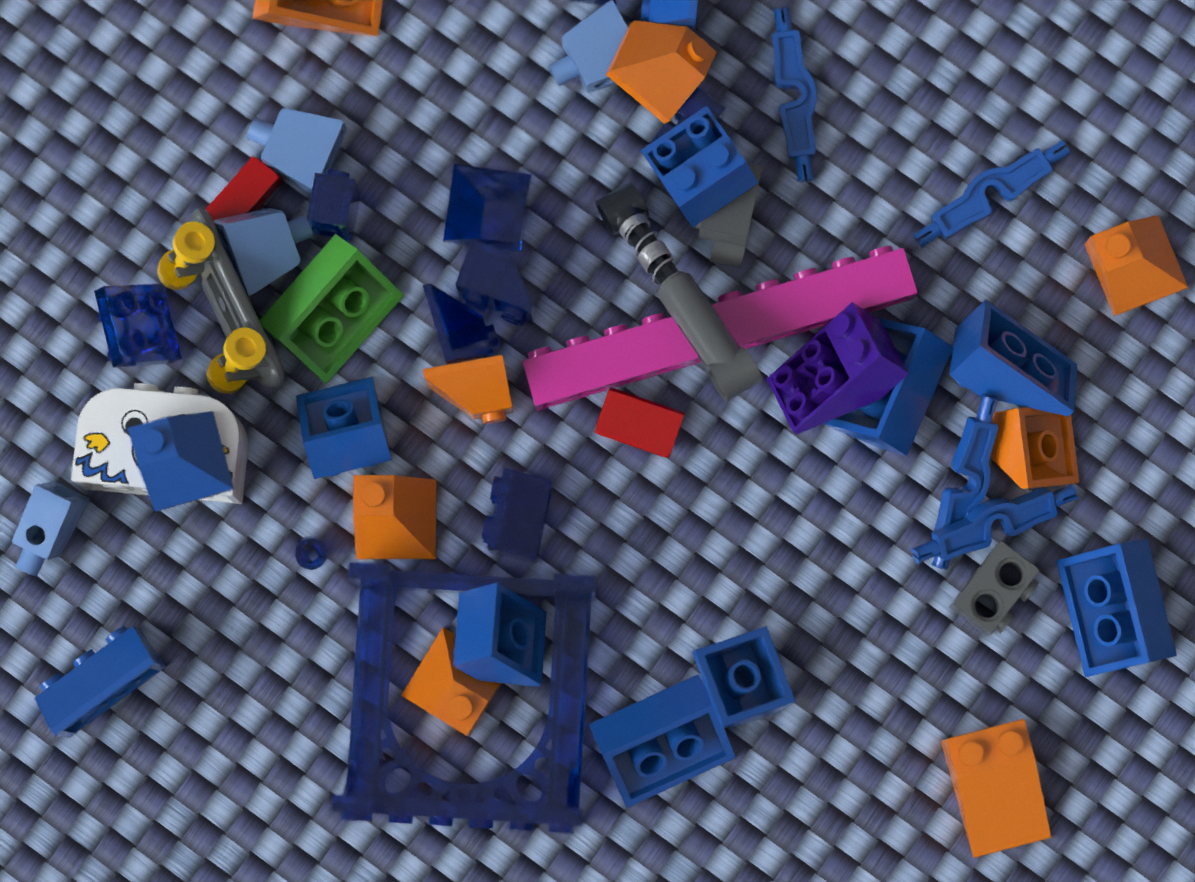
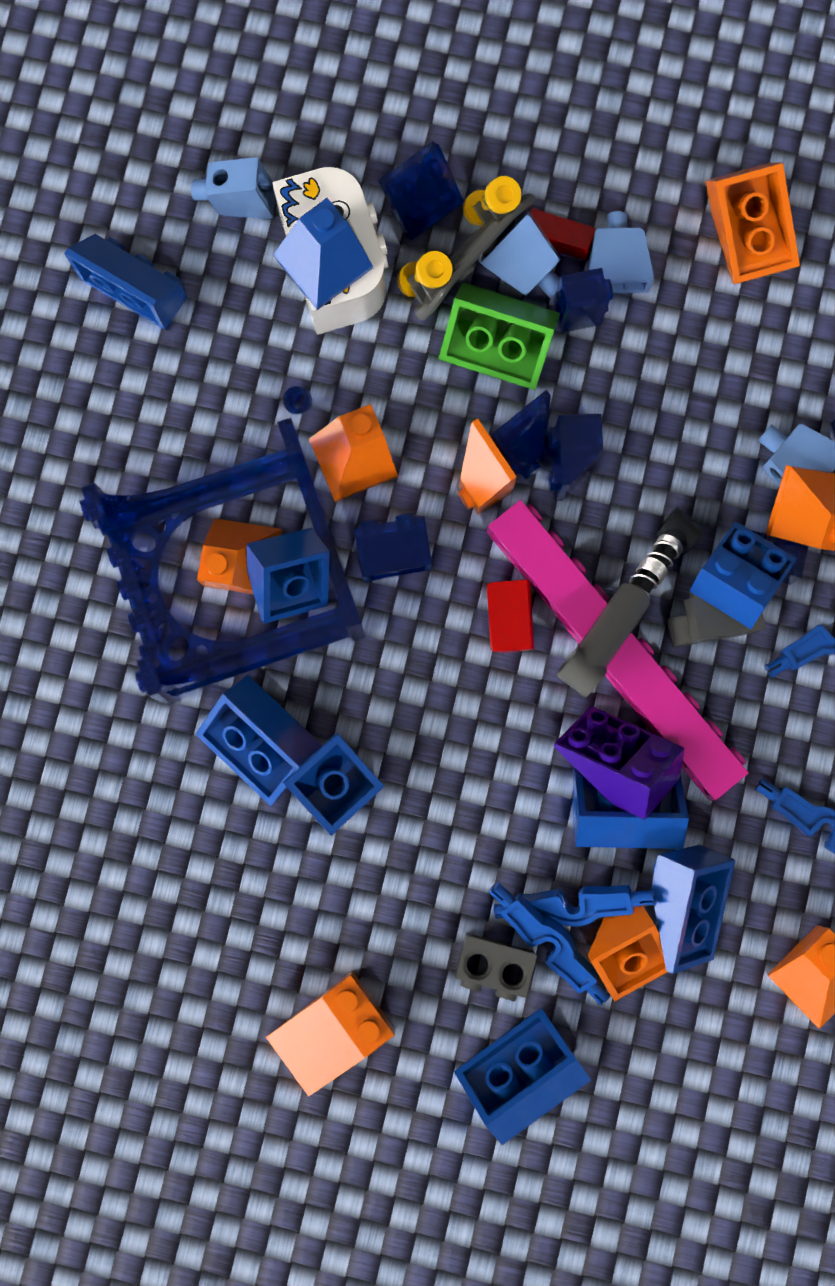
camera: 65 degrees right, 0 degrees up
blue slope [296,377,392,479] -> none
clear blue slope [443,164,532,252] -> none

